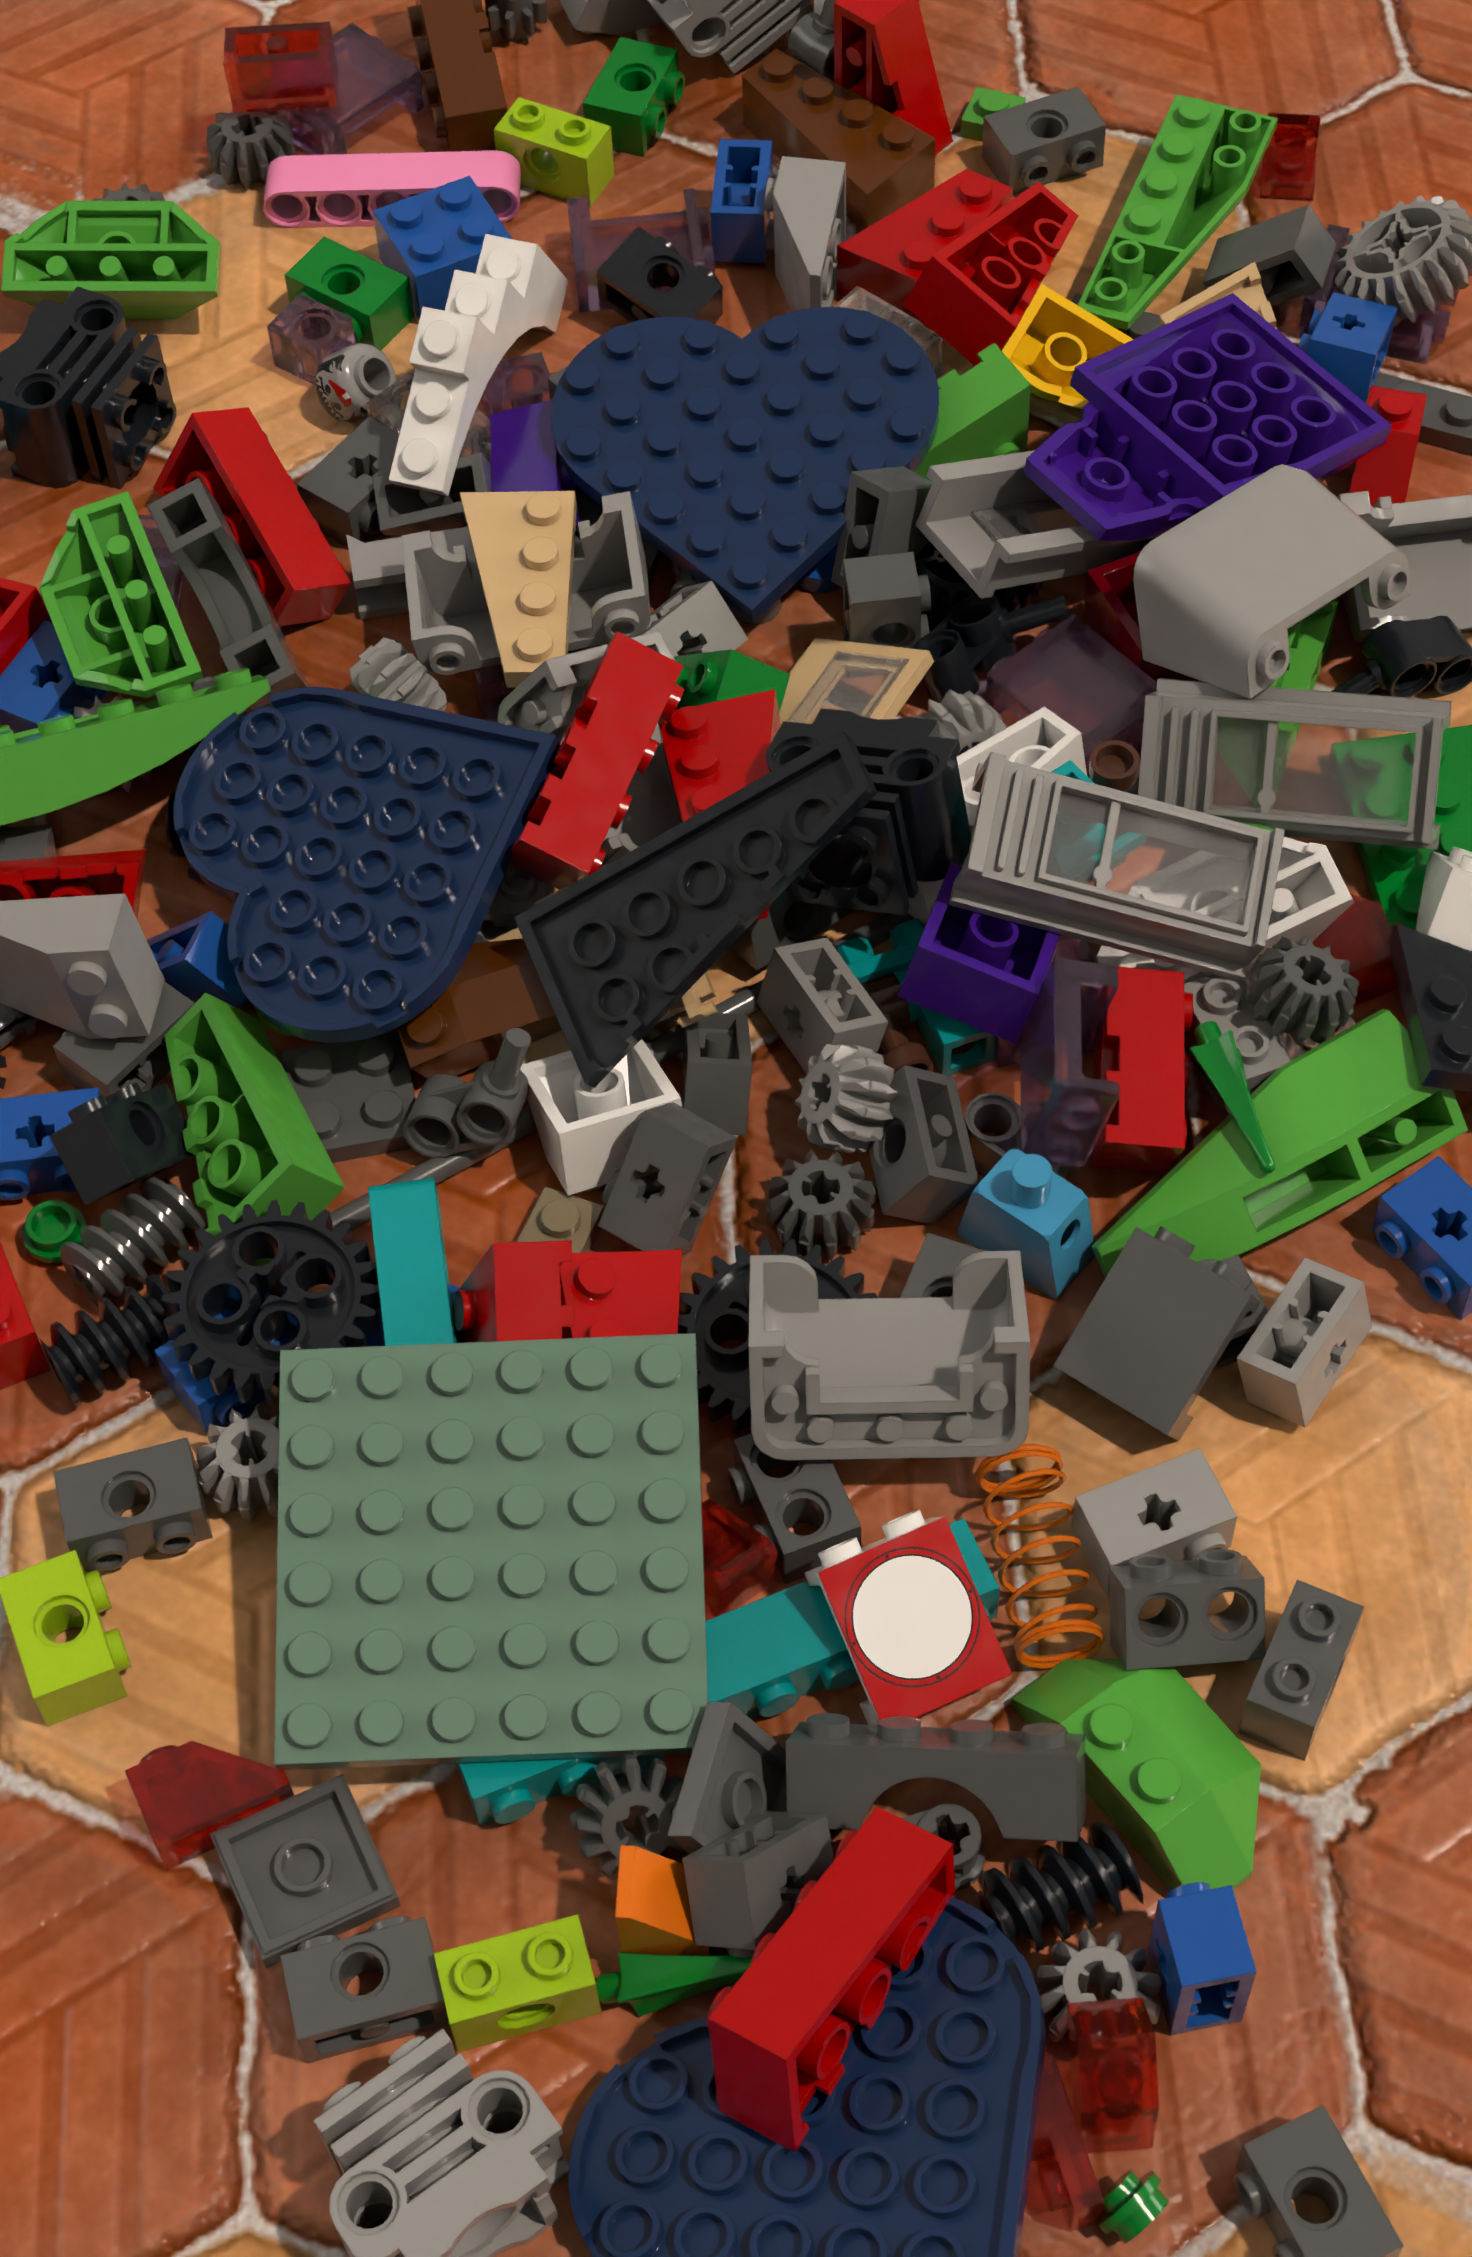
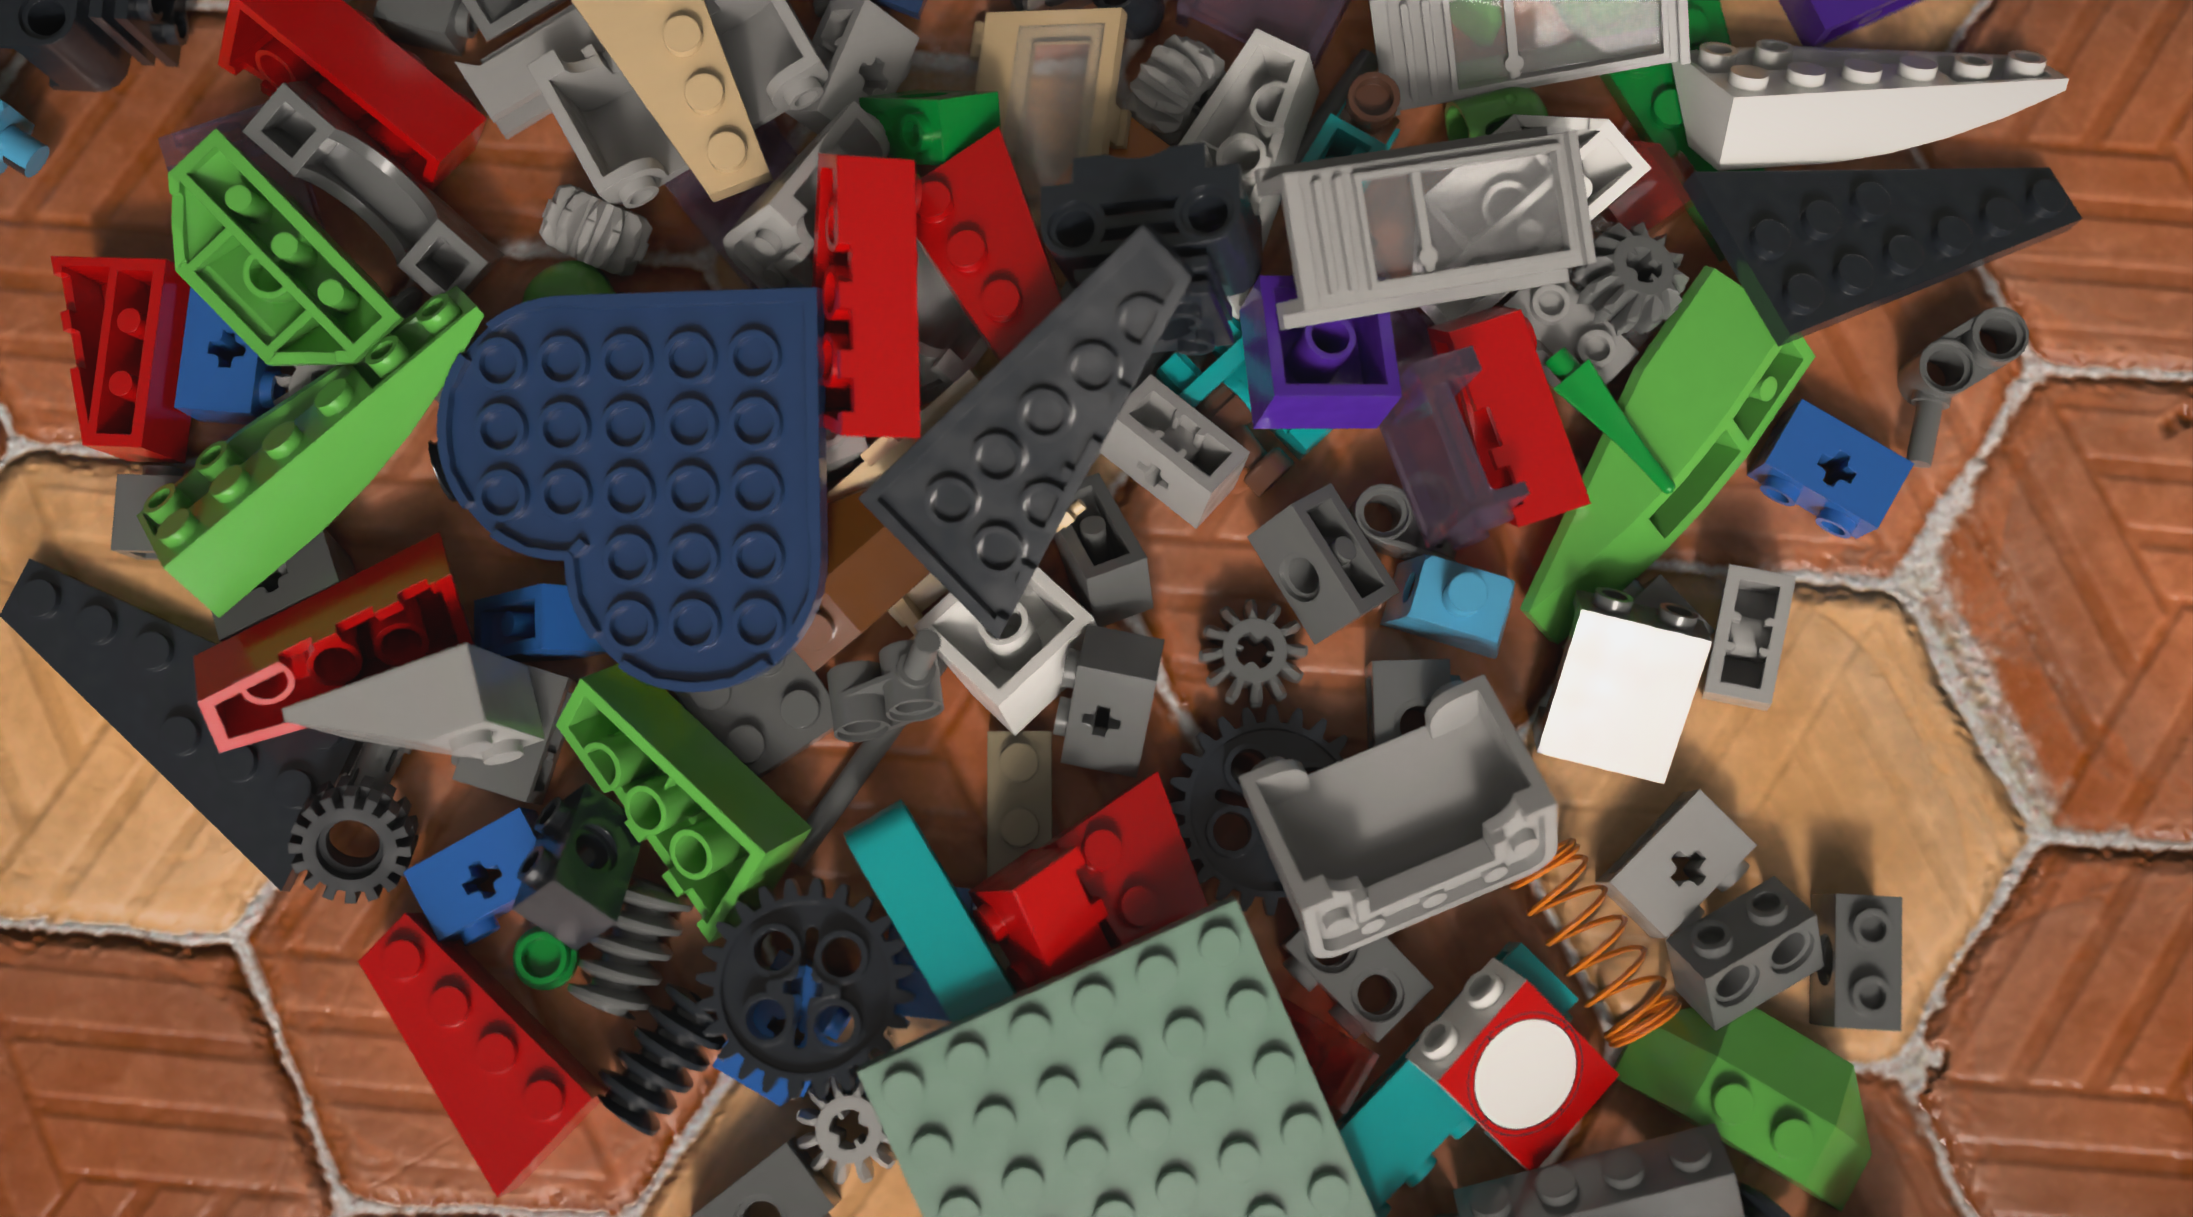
camera: 25 degrees left, 25 degrees up
light grey gear [794,1043,898,1153] -> none

